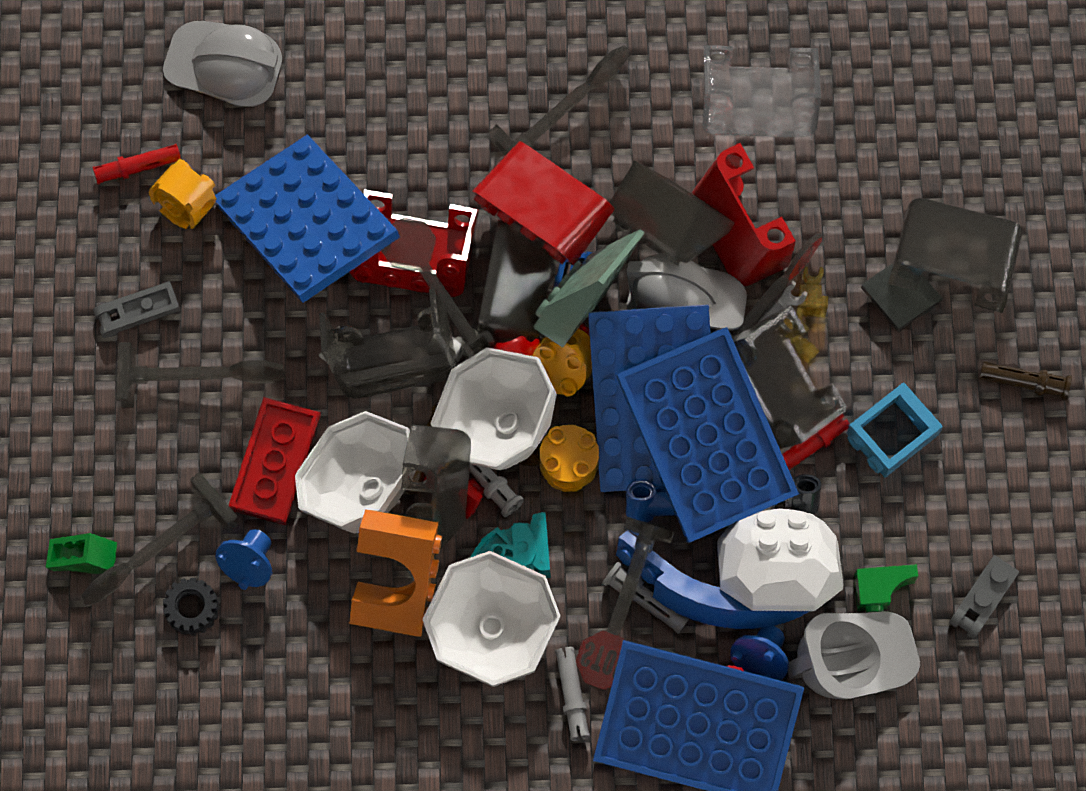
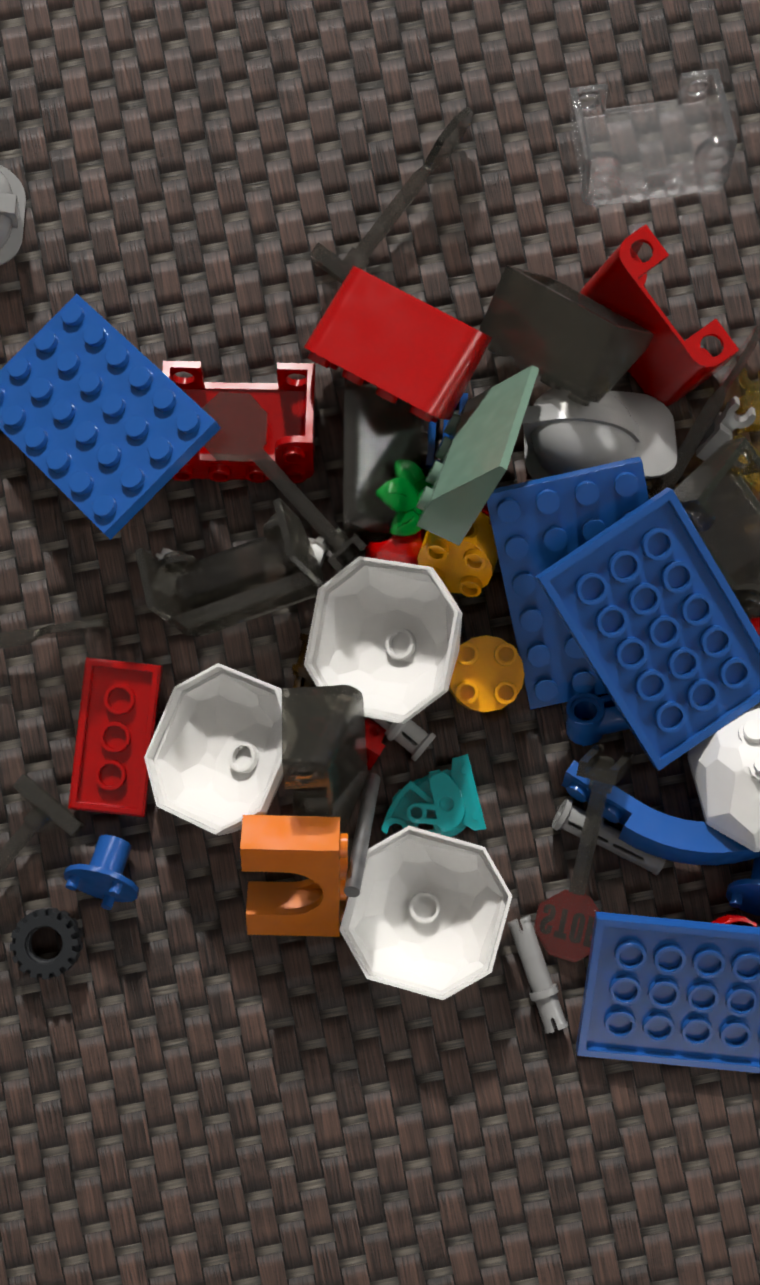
camera: 10 degrees left, 15 degrees up
none -> flat silver bar [344,773,380,897]
none -> green plate [376,459,431,536]

